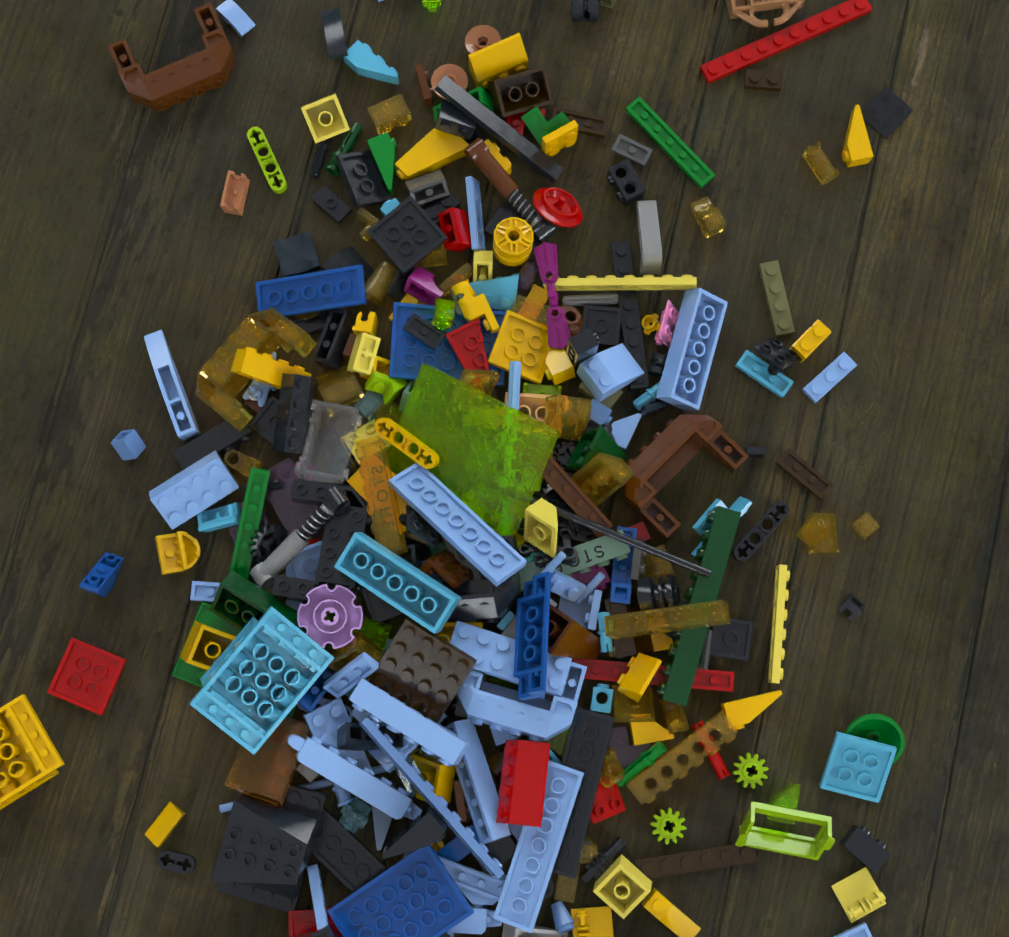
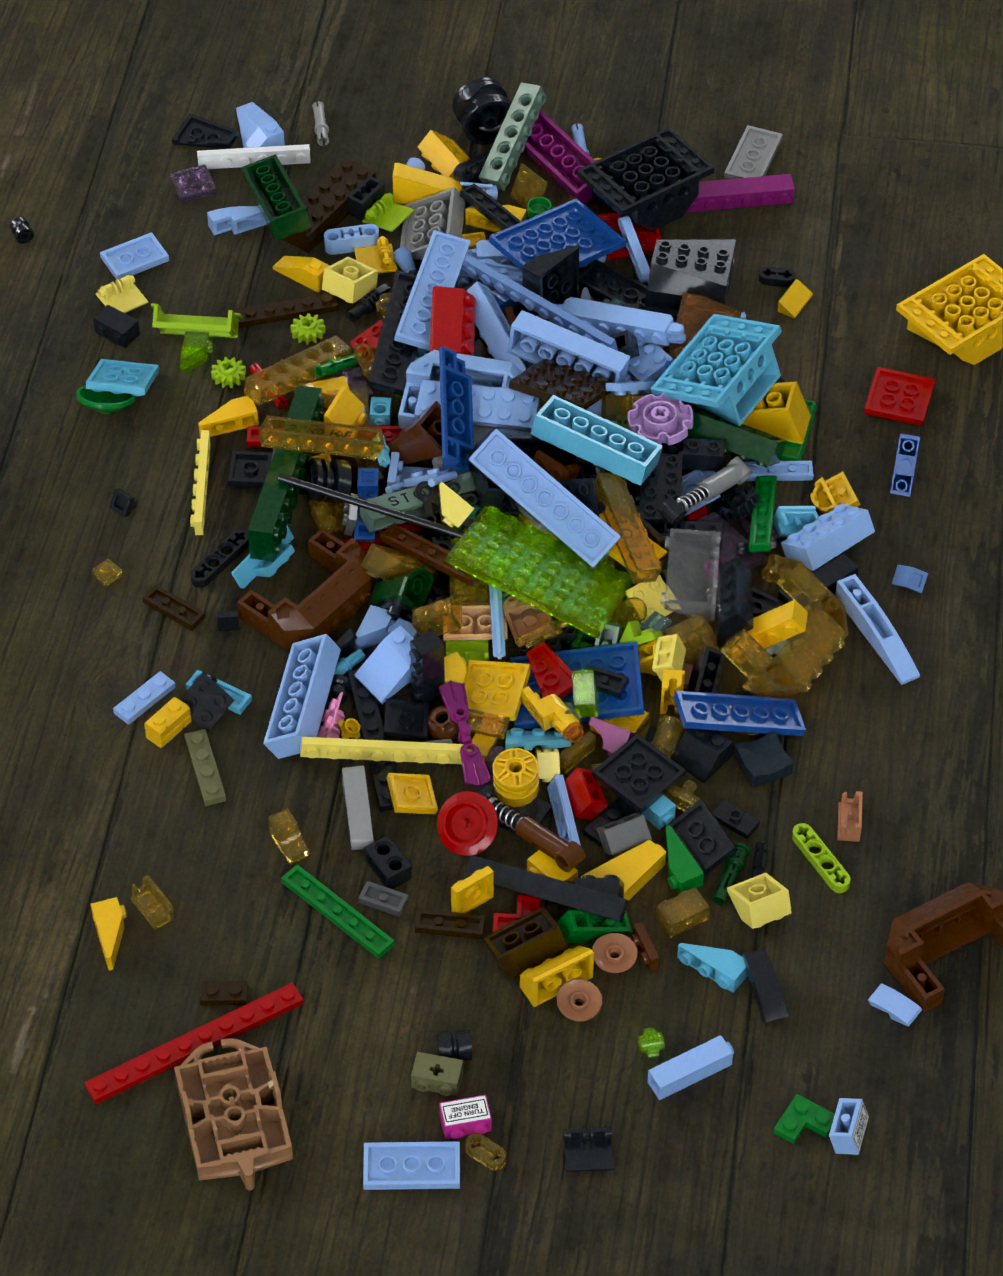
camera: 175 degrees right, 30 degrees down
yellow beam [374,418,439,469] -> none
green plate [521,106,570,146] -> none
clear yellow slope [796,513,839,555] -> none
black hinge [861,86,913,139] -> none
none -> yellow tile [386,773,438,814]

